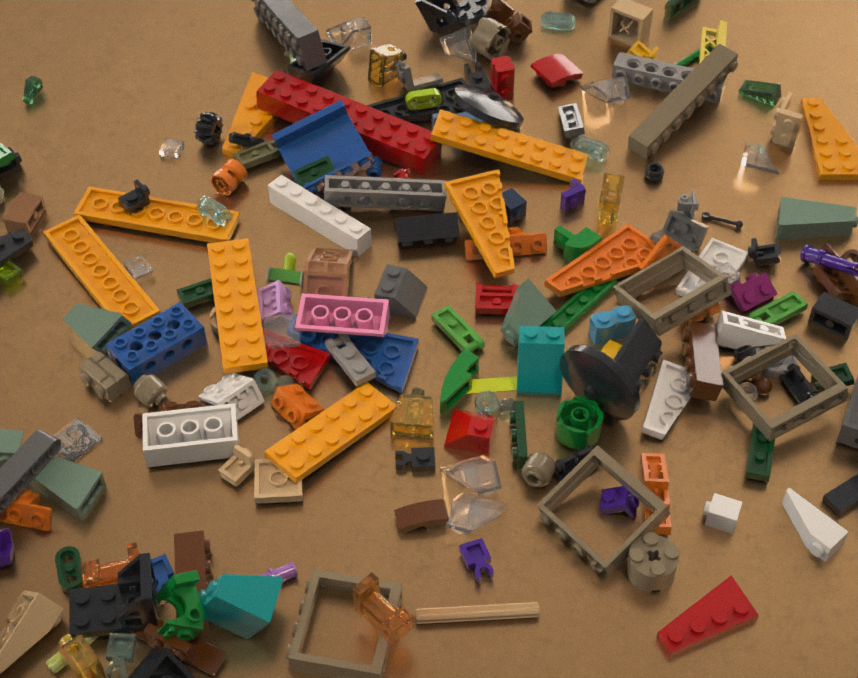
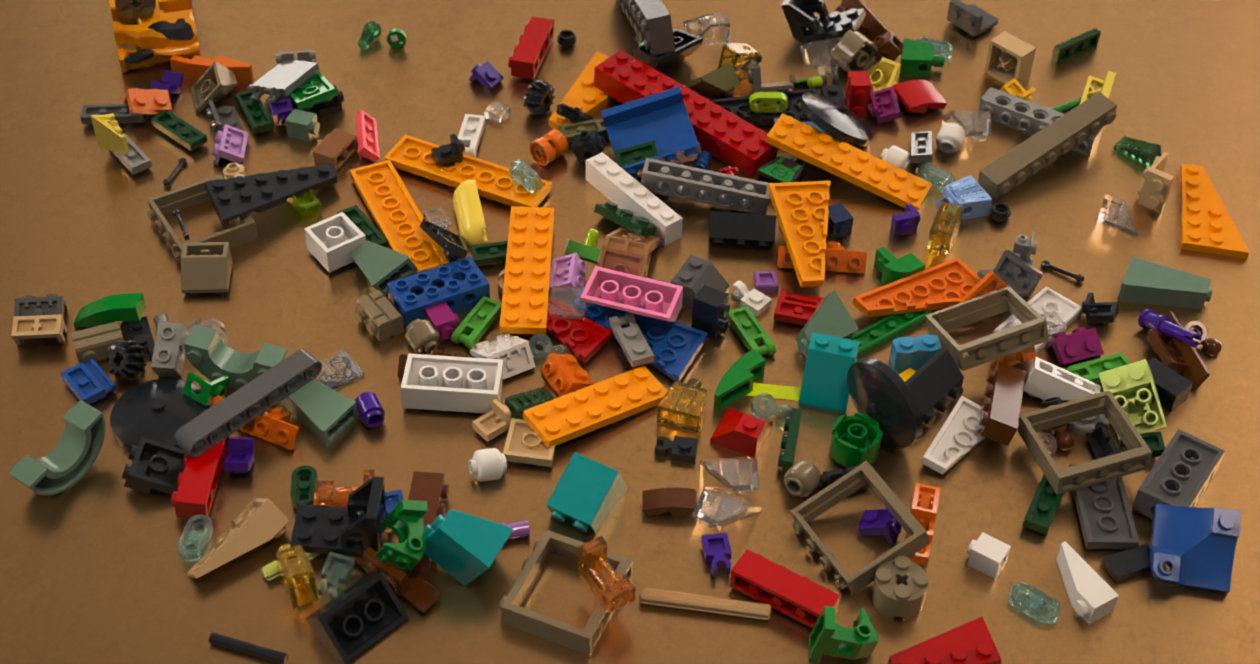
camera: 10 degrees right, 5 degrees down
none -> white brick [304,212,366,273]
none -> dark green plate [337,205,388,248]
none -> coral plate [355,110,380,163]
none -> dark purple brick [355,392,385,428]
none -> green tile [387,28,407,49]
none -> black wing [419,219,468,259]
none -> magenta brick [425,302,460,342]
none -> bright green plate [451,296,502,349]
none -> light yellow brick [453,179,489,247]
none -> white plate [458,114,486,157]
none -> white head [468,448,507,482]
none -> dark purple bracket [469,61,504,91]
none -> clear green slope [504,387,556,420]
none -> red brick [508,16,554,80]
none -> teal slope [546,452,628,533]
none -> black plate [557,30,576,47]
none -> black brick [571,129,606,163]
none -> dark green plate [594,201,657,236]
none -> olive slope [684,63,741,96]
none -> black brick [692,284,730,341]
none -> red brick [729,549,841,628]
none -> white plate [731,280,772,317]
none -> medium lavender tile [753,271,779,292]
none -> torso [756,156,804,183]
none -> piece [789,66,827,89]
none -> green tile [809,606,879,661]
none -> light yellow slope [866,57,901,92]
none -> magenta bracket [869,85,902,124]
none -> white head [879,145,911,171]
none -> green torso [900,38,945,76]
none -> white head [936,123,965,153]
none -> light blue torso [936,175,992,220]
none -> clear light blue plate [1009,583,1061,624]
none -> dark grey plate [1069,464,1139,549]
none -> yellowish green slope [1099,359,1167,439]

